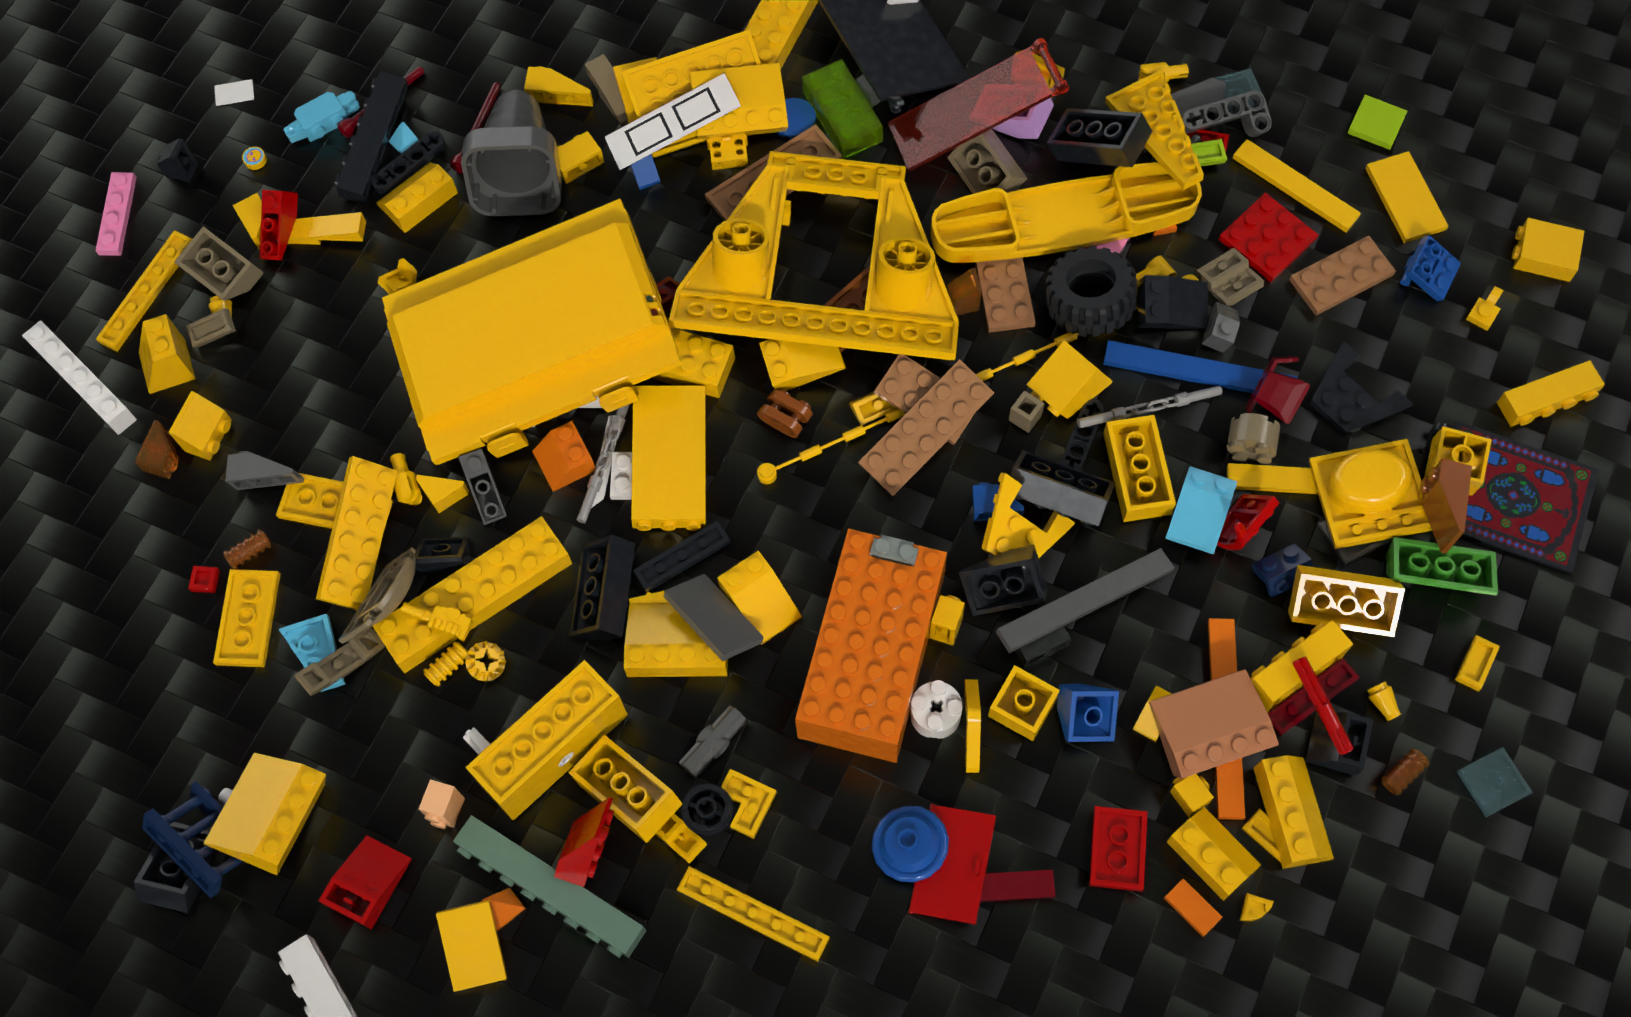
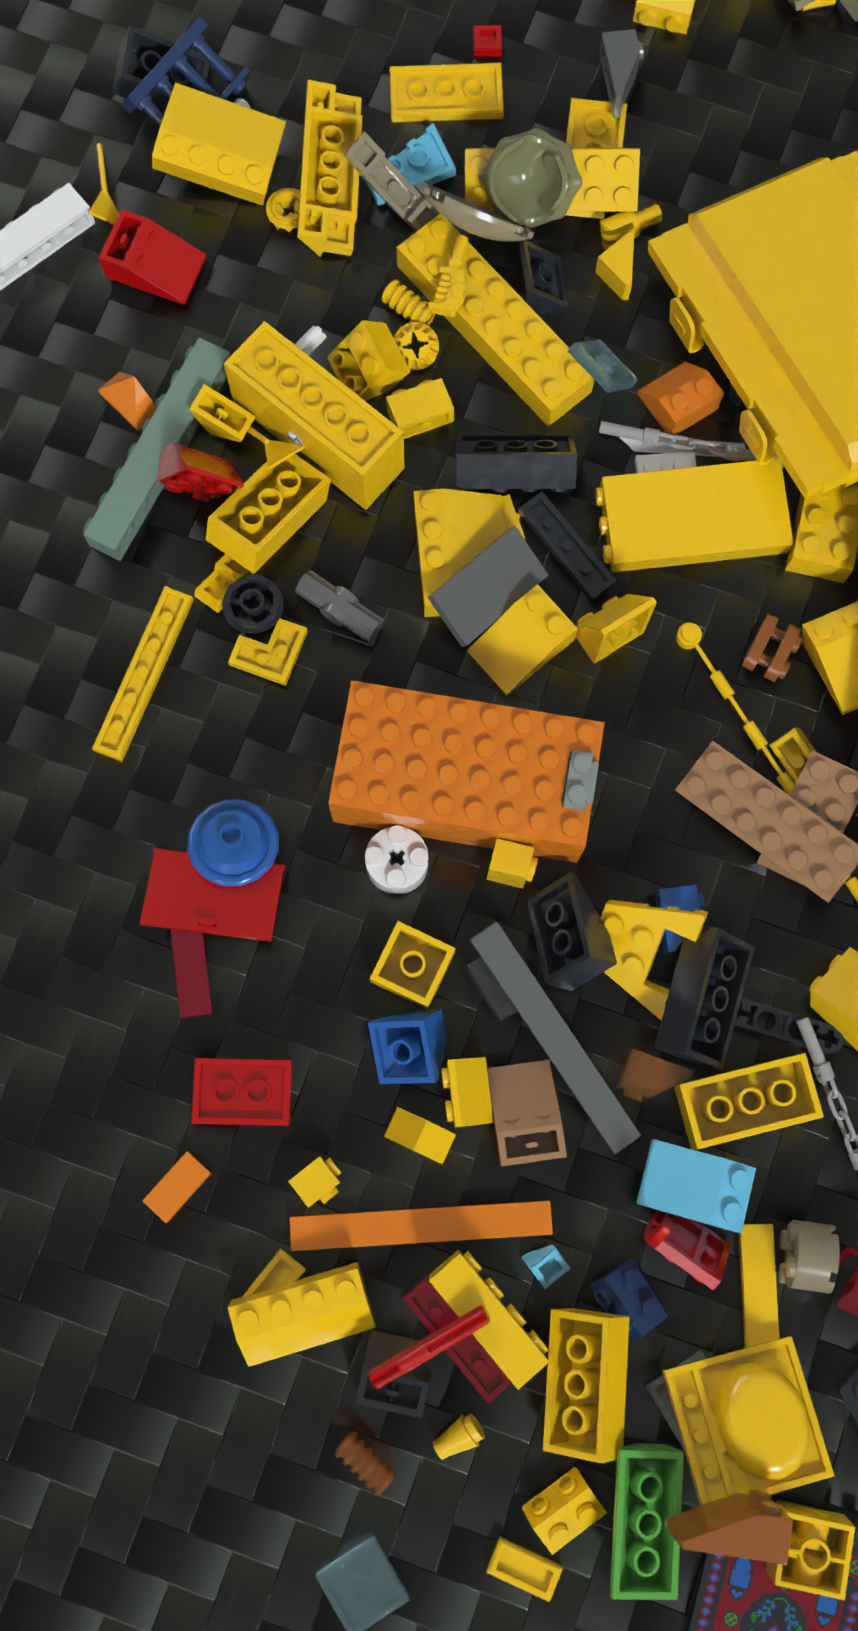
camera: 80 degrees right, 10 degrees up
clear orange piece [223,529,272,569] -> none
light nougat brick [419,779,465,829] -> none
yellow tile [436,899,507,992] -> none
dark grey slope [459,448,507,525] -> none
yellow beam [964,679,981,773] -> none
dark tan brick [1009,391,1044,433] -> none
nougat slope [1149,669,1279,778] -> none
yellow slope [1167,807,1261,901] -> none
yellow tile [1240,893,1274,921] -> none
none -> yellow piece [88,143,119,225]
none -> yellow slope [189,384,256,442]
none -> yellow piece [247,426,306,469]
none -> yellow gear [266,188,300,232]
none -> yellow slope [297,80,362,257]
none -> yellow slope [327,320,411,401]
none -> yellow brick [386,378,454,439]
none -> yellow slope [441,1057,494,1128]
none -> olive piece [482,128,583,228]
none -> medium nougat slope [487,1060,567,1166]
none -> medium azure slope [521,1244,571,1289]
none -> yellow bracket [522,1467,607,1555]
none -> clear light blue tile [567,340,638,393]
none -> yellow slope [576,594,657,664]
none -> clear orange slope [617,1049,694,1102]

